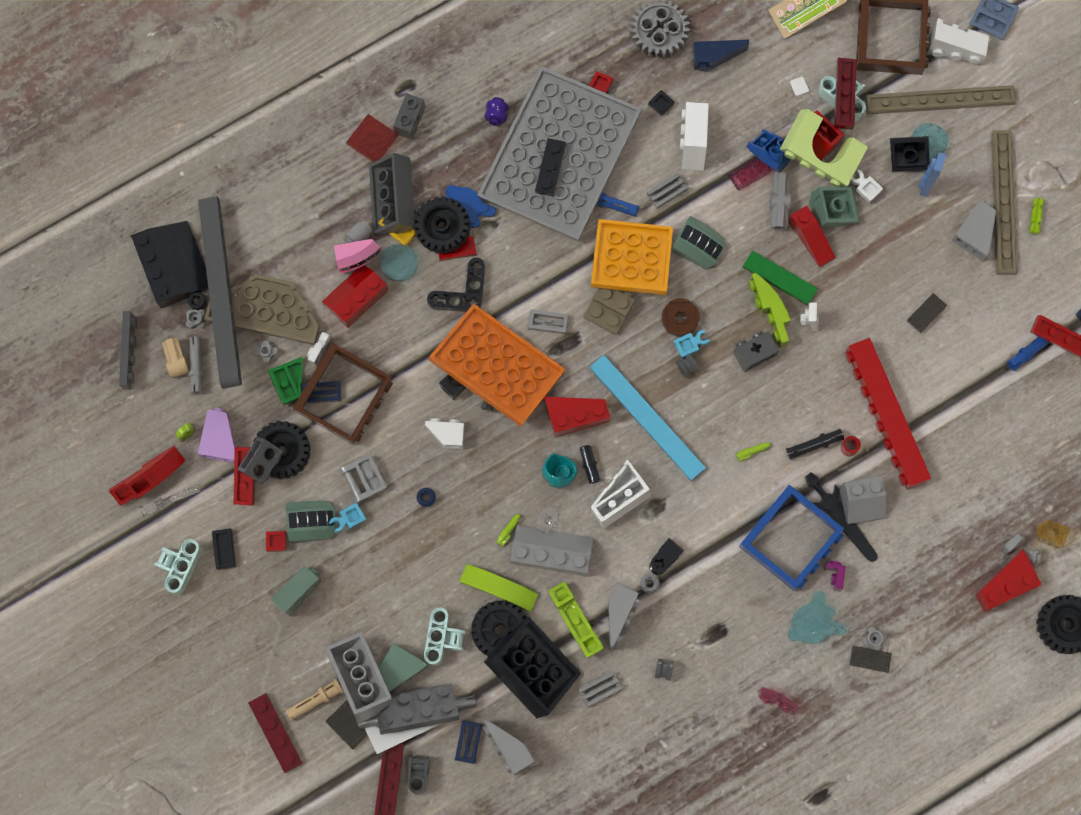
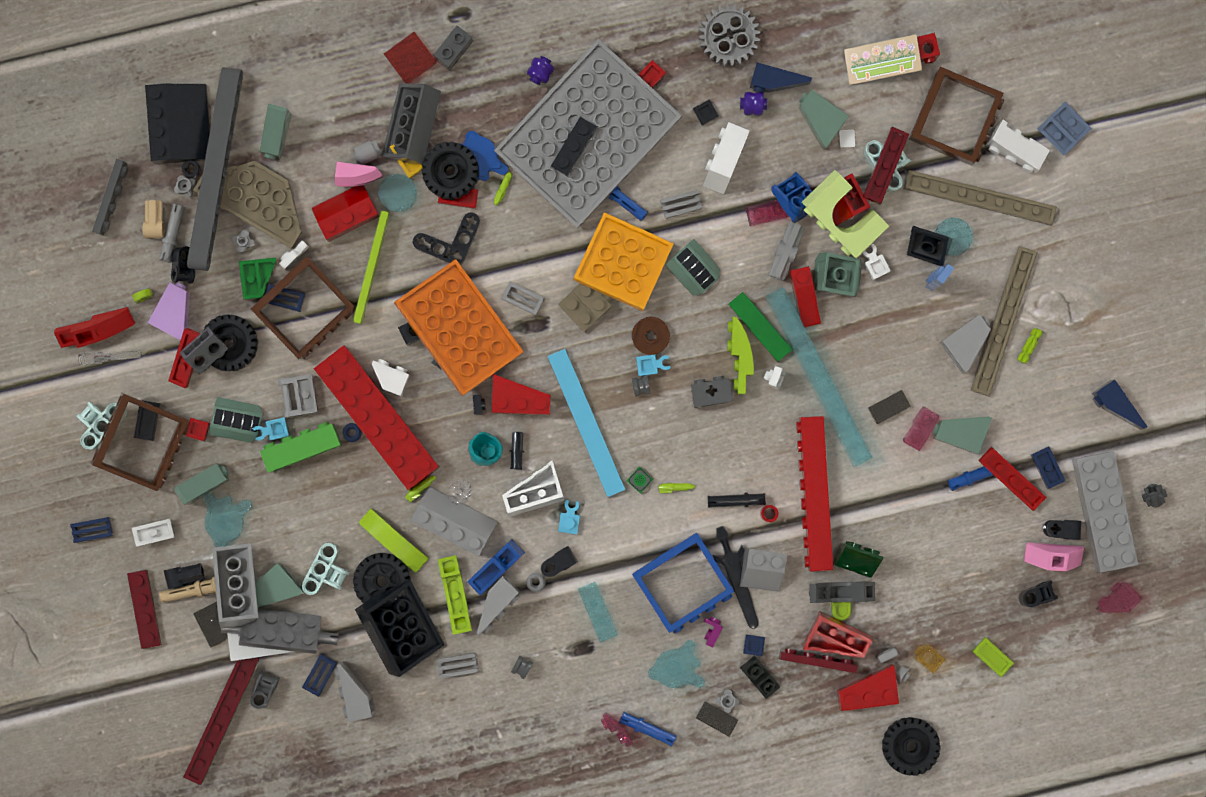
camera: 10 degrees right, 10 degrees up
none -> dark blue tile [70,517,113,543]
none -> reddish brown window [91,392,189,491]
none -> white plate [131,519,174,547]
none -> black piece [164,563,205,589]
none -> black piece [171,246,195,284]
none -> clear light blue tile [204,494,252,547]
none -> sand green slope [260,104,292,160]
none -> bright green brick [260,422,342,473]
none -> red brick [313,345,440,490]
none -> lime tile [353,211,390,325]
none -> blue slope [467,539,525,596]
none -> black plate [473,395,486,415]
none -> lime piece [494,172,512,206]
none -> medium azure plate [558,500,580,534]
none -> clear light blue tile [578,582,618,642]
none -> blue pin [619,711,677,747]
none -> tile [627,467,653,494]
none -> dark purple piece [740,92,767,116]
none -> pearl dark grey slope [740,655,780,699]
none -> dark blue tile [743,634,765,656]
none -> clear light blue brick [765,287,873,467]
none -> dark red plate [779,648,858,673]
none -> sand green slope [799,90,849,150]
none -> red wedge [803,611,873,658]
none -> dark grey arch [809,582,875,603]
none -> lime tile [831,602,851,621]
none -> dark green slope [833,541,884,578]
none -> clear pink slope [903,406,939,451]
none -> sand green slope [932,416,992,454]

